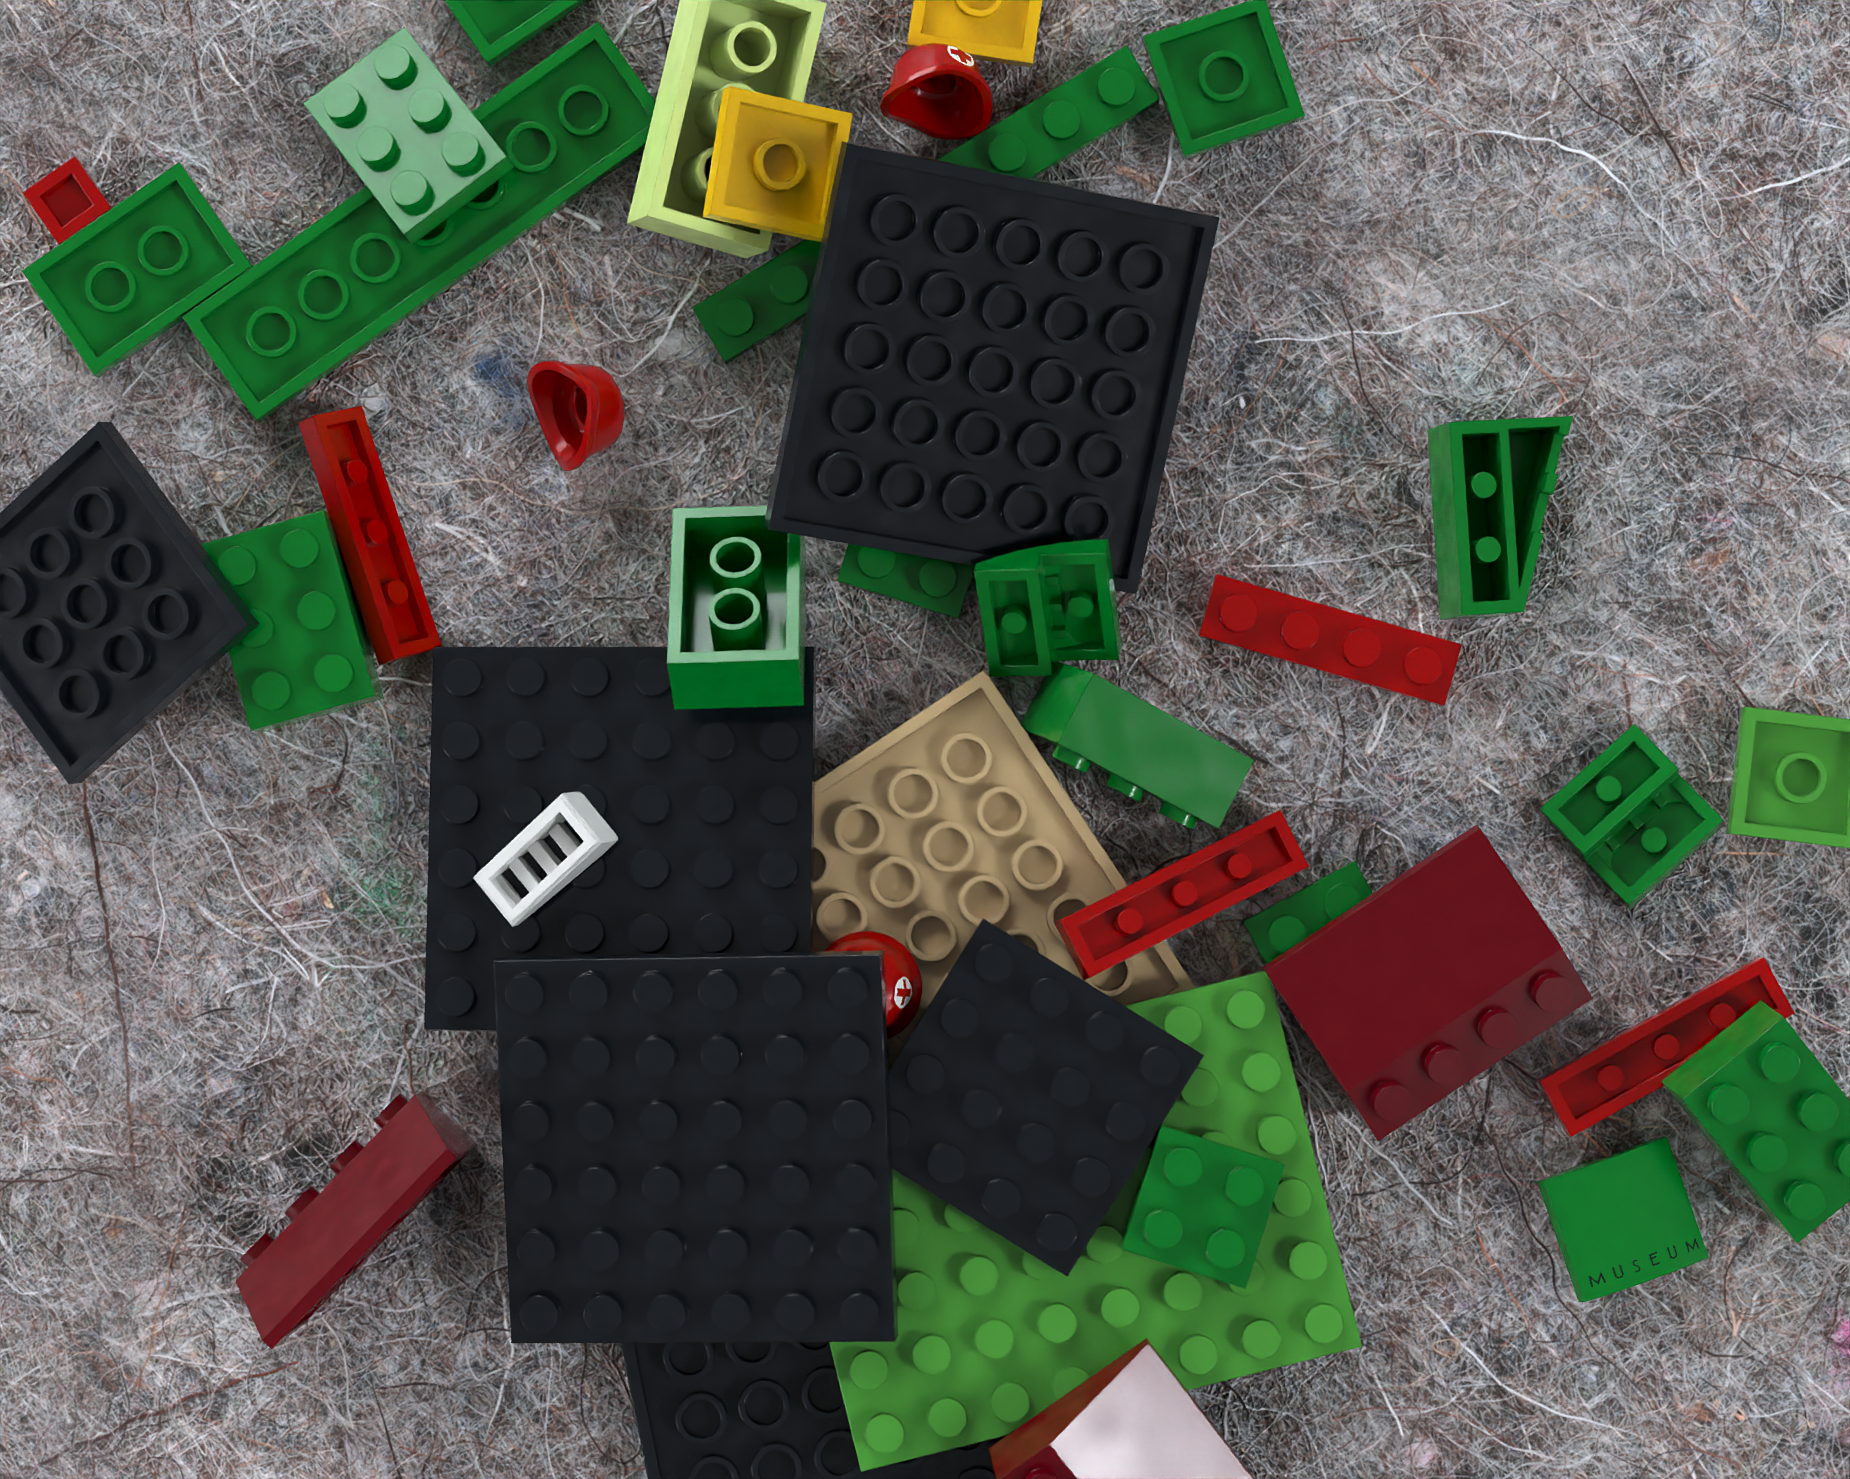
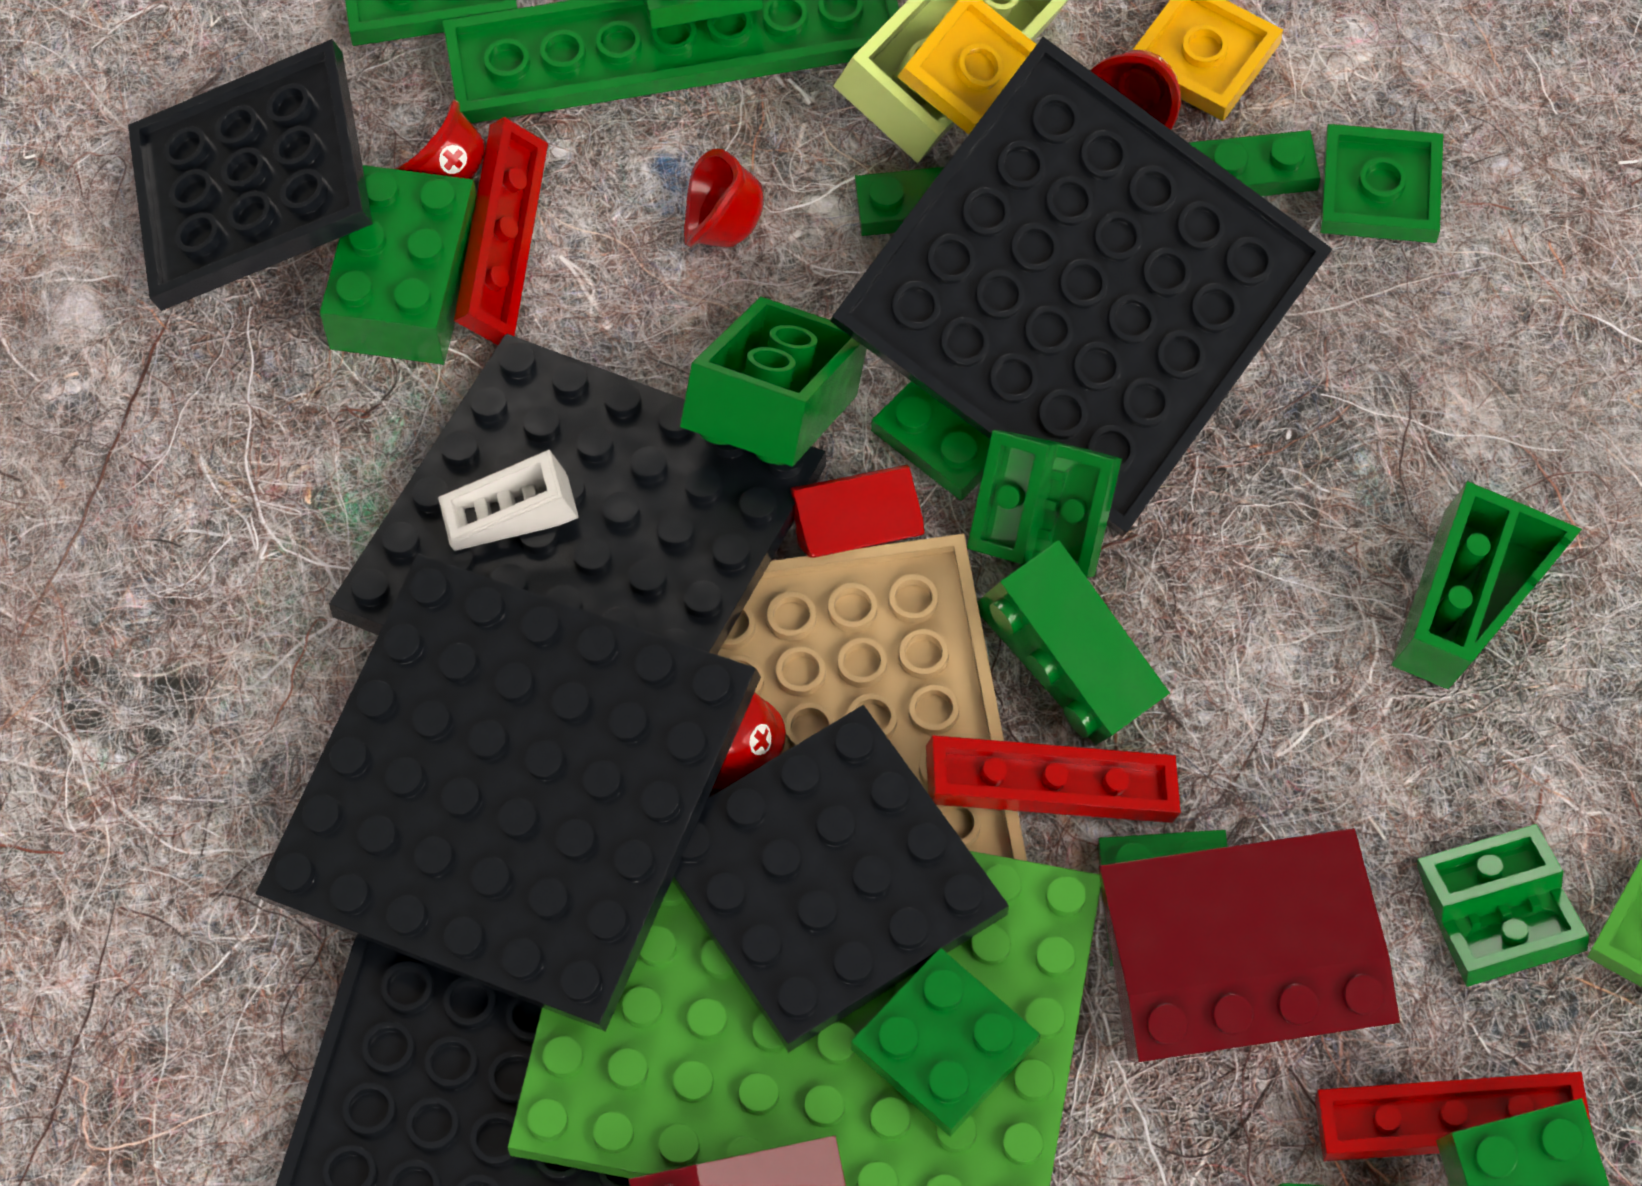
camera: 25 degrees right, 25 degrees down
dark red slope [235,1091,477,1349] -> none
red plate [1198,574,1462,706] -> none
none -> red helmet [395,99,485,179]
none -> red slope [791,464,925,558]

